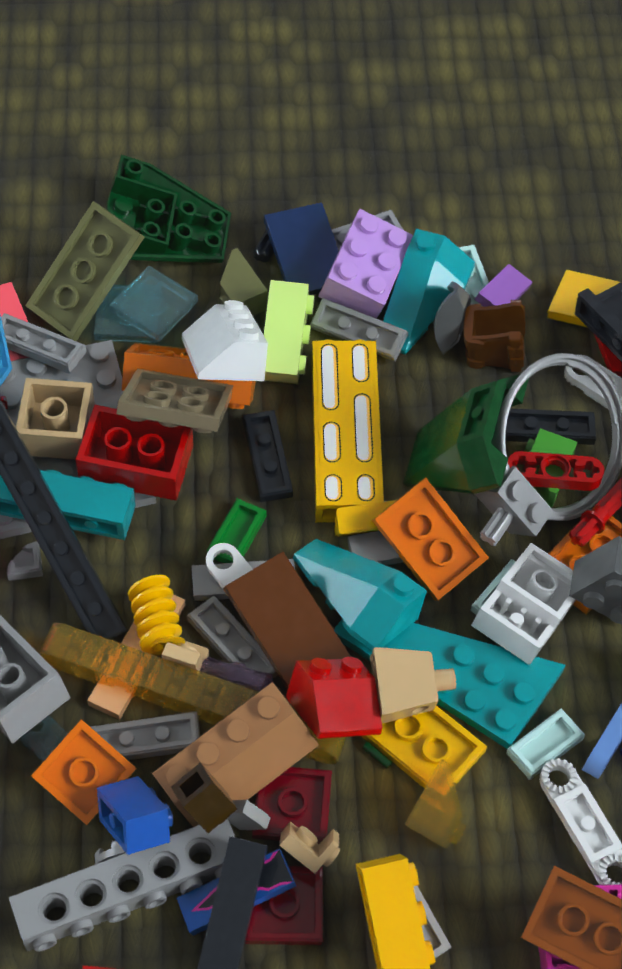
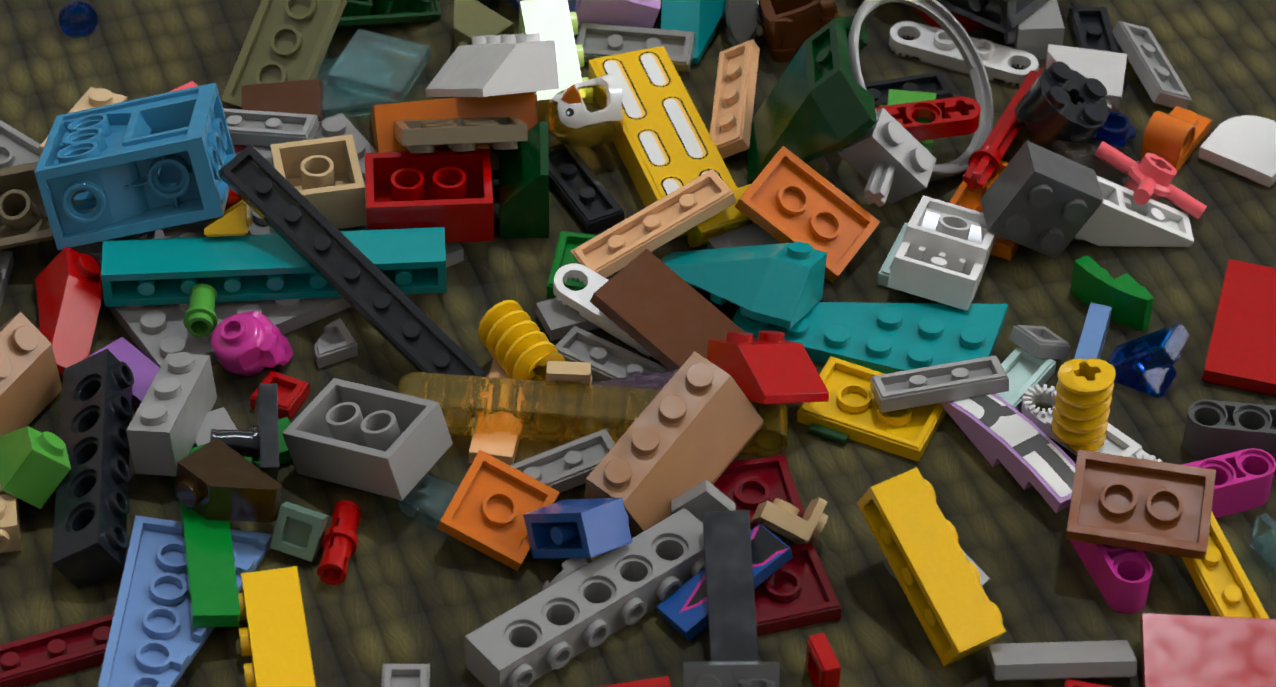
camera: 15 degrees left, 15 degrees down
dark brown brick [171,763,237,834] -> none
tan torso [370,647,456,723] -> none
clear yellow slope [405,759,466,849] -> none
none -> reddish brown tile [242,79,323,121]
none -> dark green slope [491,121,549,238]
none -> piece [544,74,623,148]
none -> light nougat tile [571,169,736,278]
none -> light nougat tile [710,39,760,159]
none -> light grey tile [870,355,1009,413]
none -> slope [940,394,1076,513]
none -> light grey tile [1009,325,1071,360]
none -> yellow piece [1050,358,1116,452]

